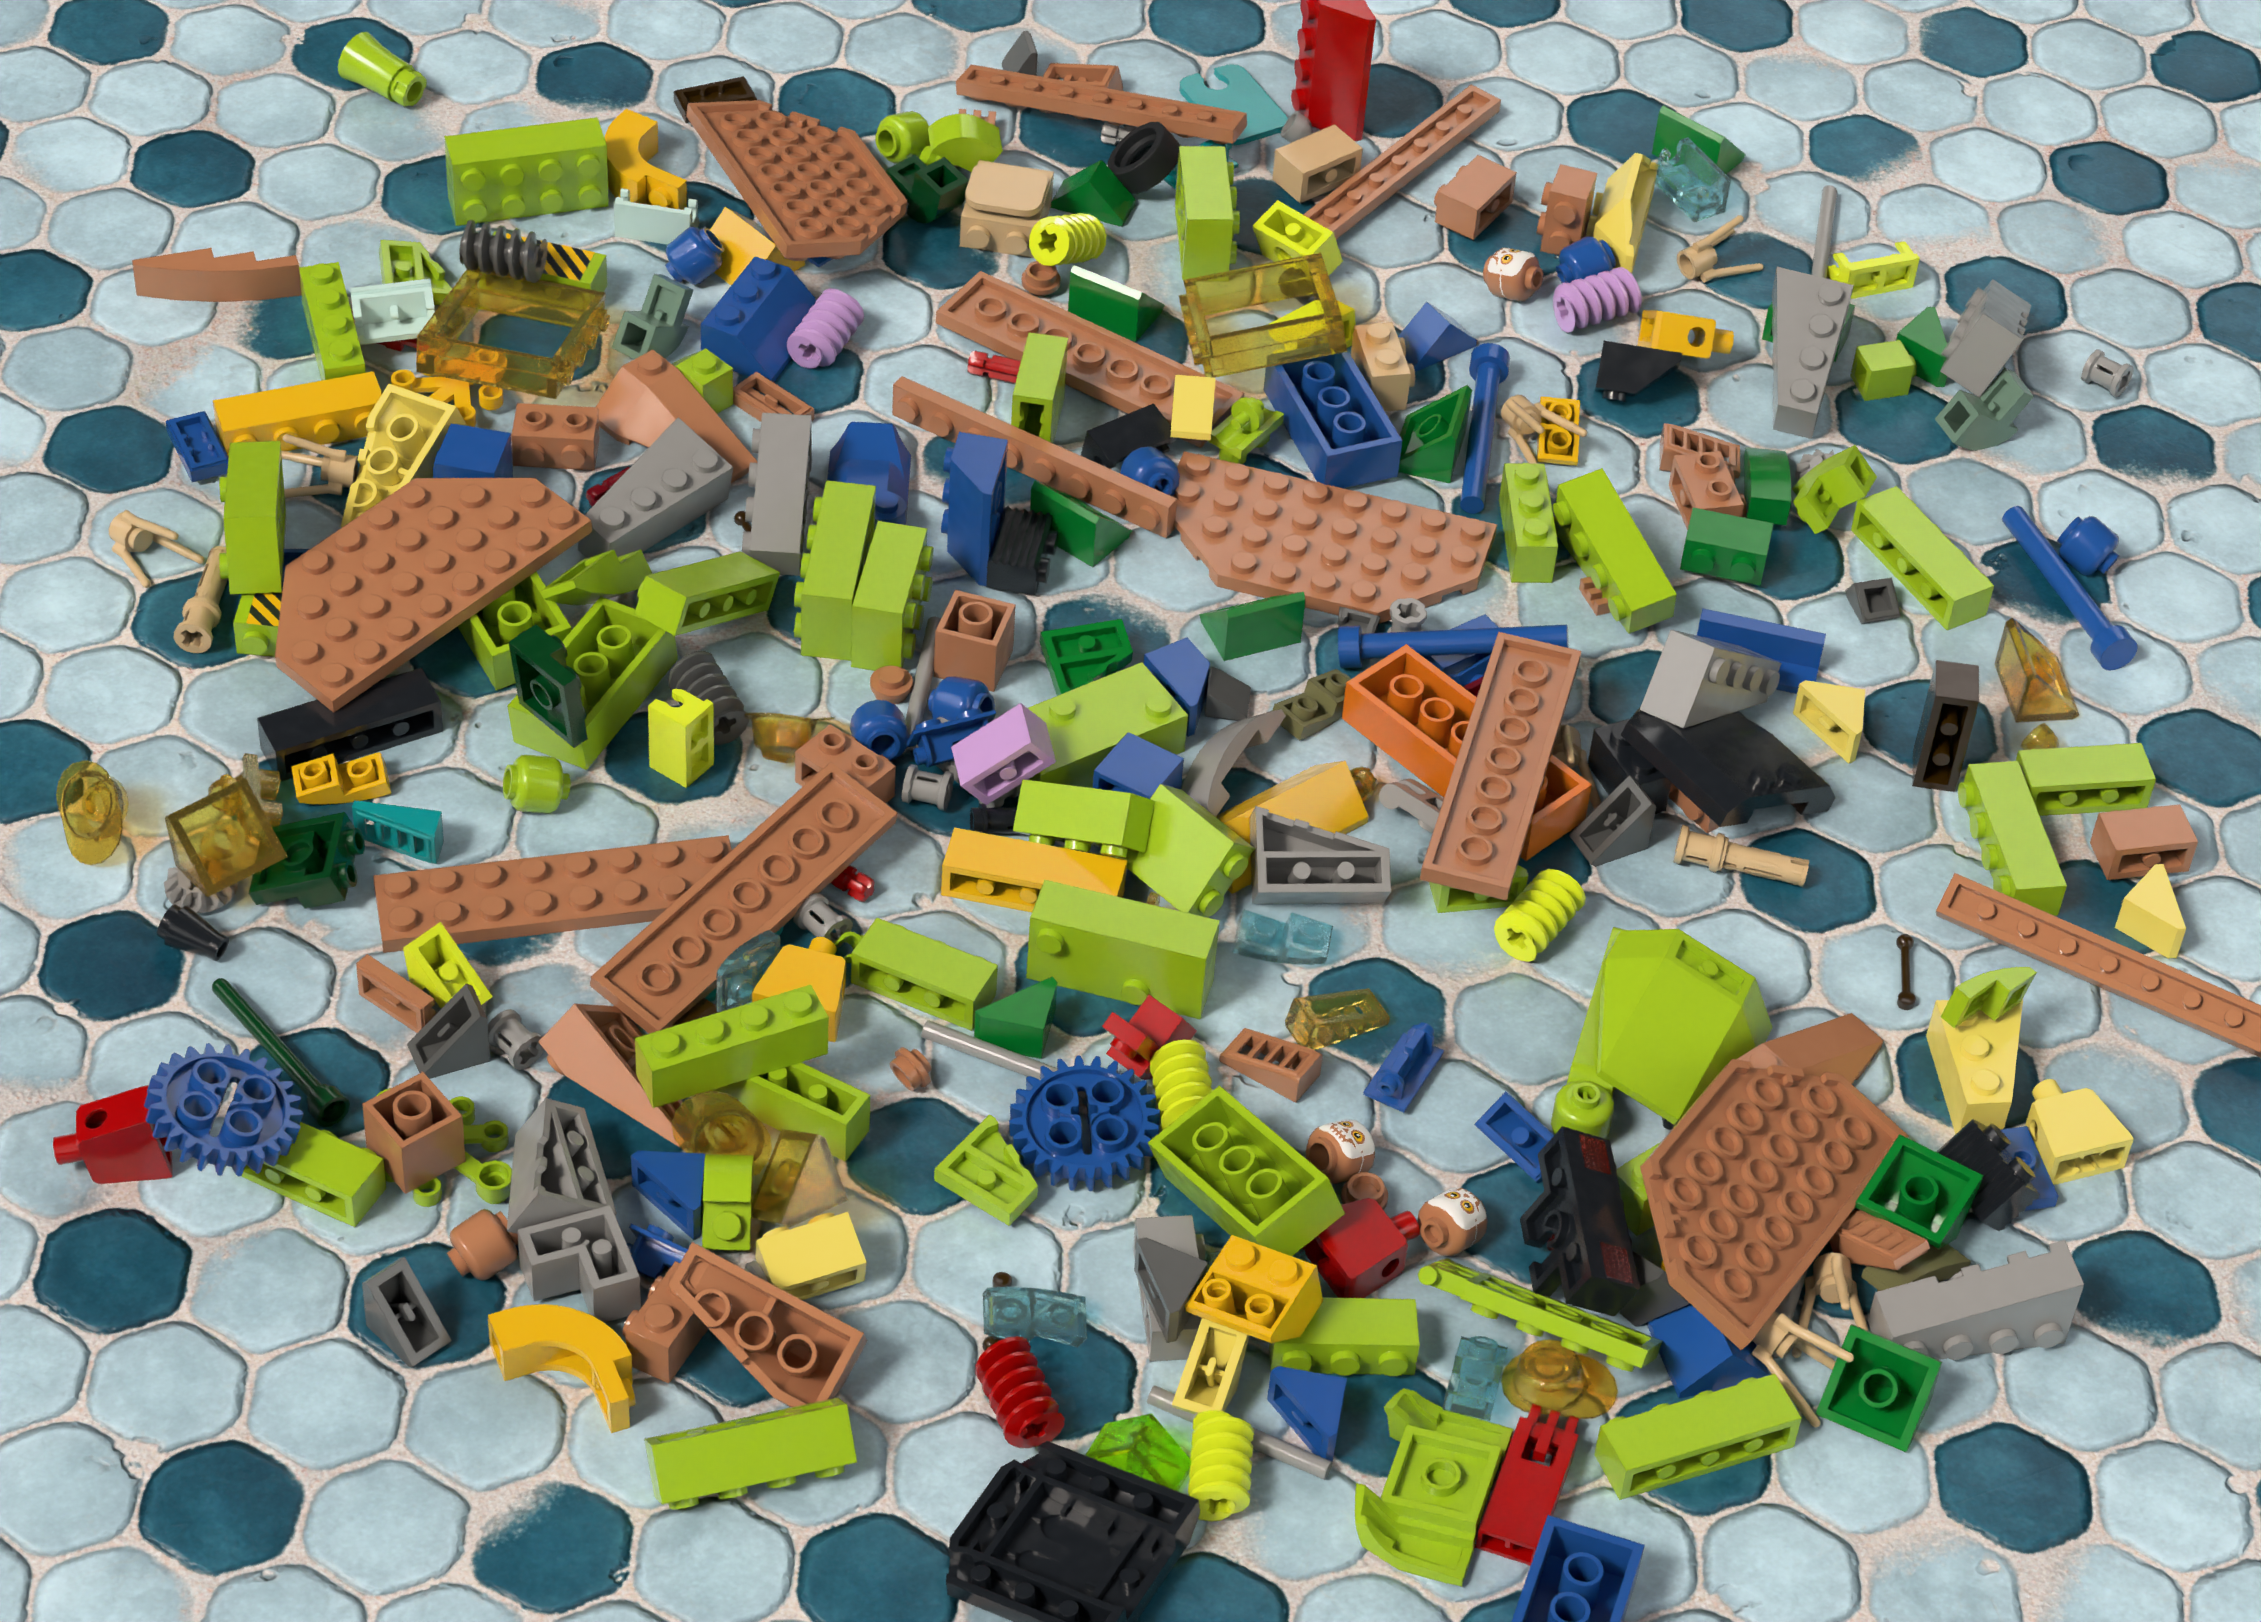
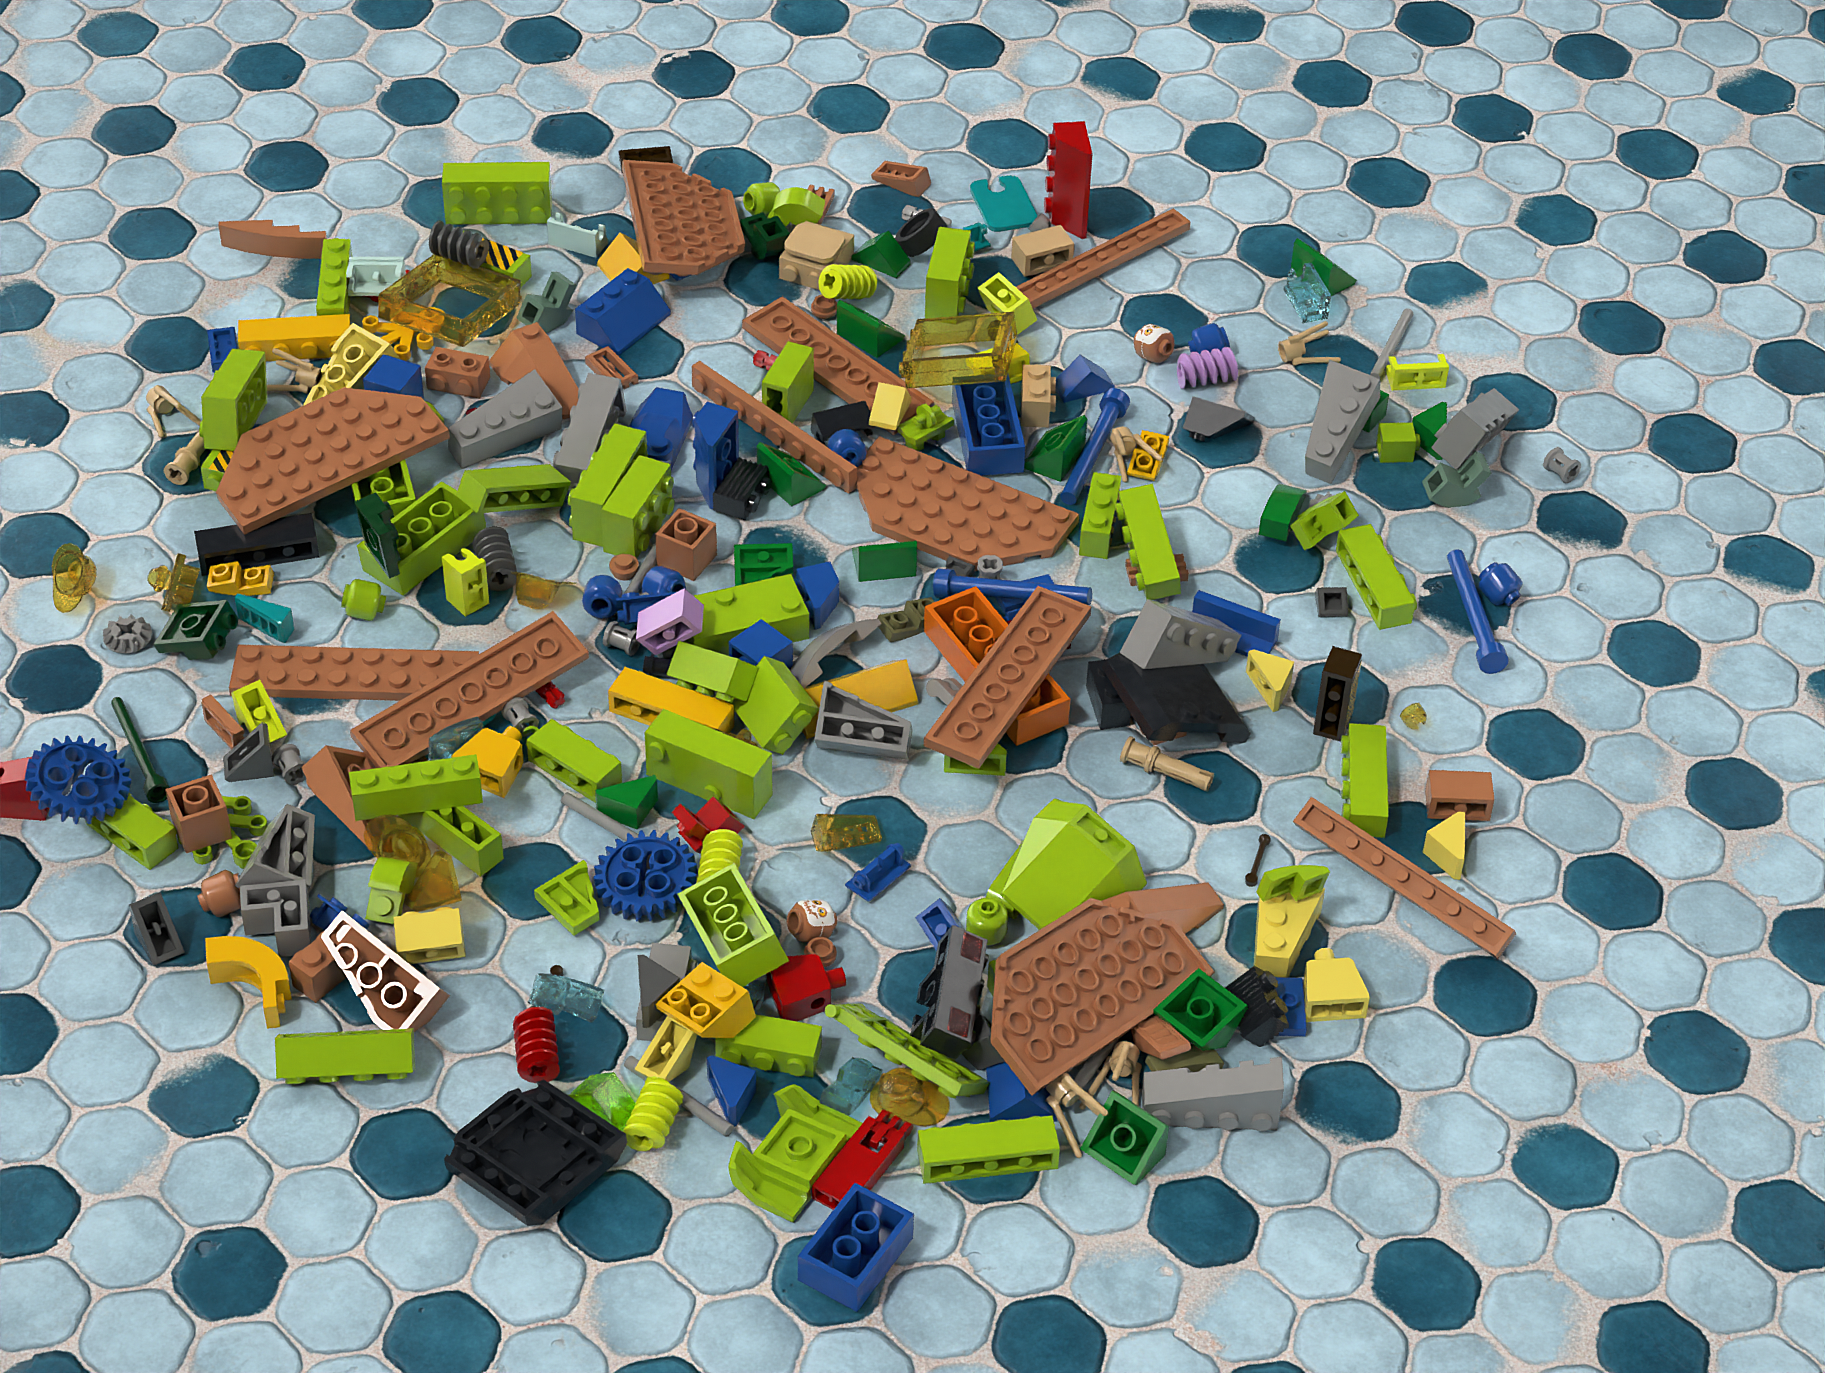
camera: 15 degrees right, 0 degrees up
black cone [157,904,229,961] -> none
clear yellow slope [165,778,288,898] -> none
lime plant [338,32,426,107] -> none
lime wing [379,239,462,307] -> none
lime slope [540,549,653,606] -> none
yellow arch [605,108,687,210] -> none
blue slope [631,1150,706,1241] -> none
blue head [665,226,724,285] -> none
lime slope [672,349,733,414] -> none
lavender piece [787,288,864,369] -> none
nougat brick [795,724,896,804] -> none
nougat plate [890,1047,932,1091] -> none
nougat plate [956,64,1247,144] -> none
dark grey slope [1002,31,1038,76] -> none
dark grey slope [1205,667,1251,720] -> none
nougat slope [1219,1028,1323,1103] -> none
clear light blue slope [1232,909,1333,965] -> none
clear yellow hinge [1350,766,1378,803] -> none
nougat head [1417,1188,1488,1256] -> none
nougat brick [1434,155,1517,240] -> none
neon yellow piece [1494,869,1586,962] -> none
nougat brick [1537,164,1597,255] -> none
tan plant [1552,725,1602,810] -> none
dark grey slope [1569,775,1656,867] -> none
light yellow wedge [1586,153,1658,274] -> none
yellow torso [1637,310,1734,359] -> none
nougat slope [1659,423,1740,478] -> none
nougat brick [1668,451,1747,530] -> none
green brick [1680,507,1774,586] -> none
clear yellow slope [1994,617,2080,723] -> none
lime brick [2015,743,2156,816] -> none

